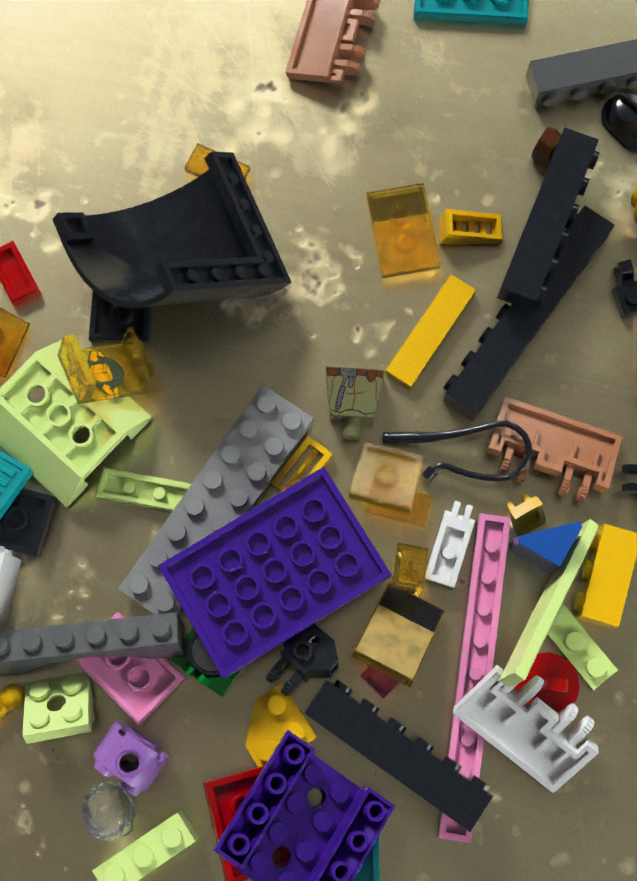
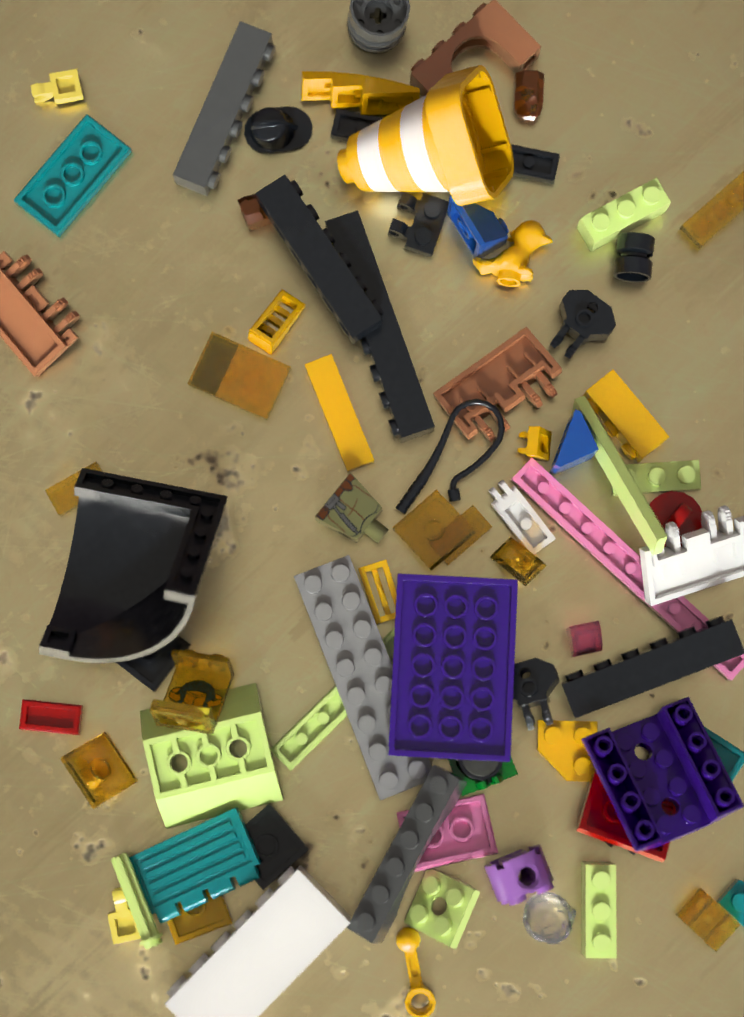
camera: 60 degrees left, 5 degrees up
tile [351,582,445,687] -> none

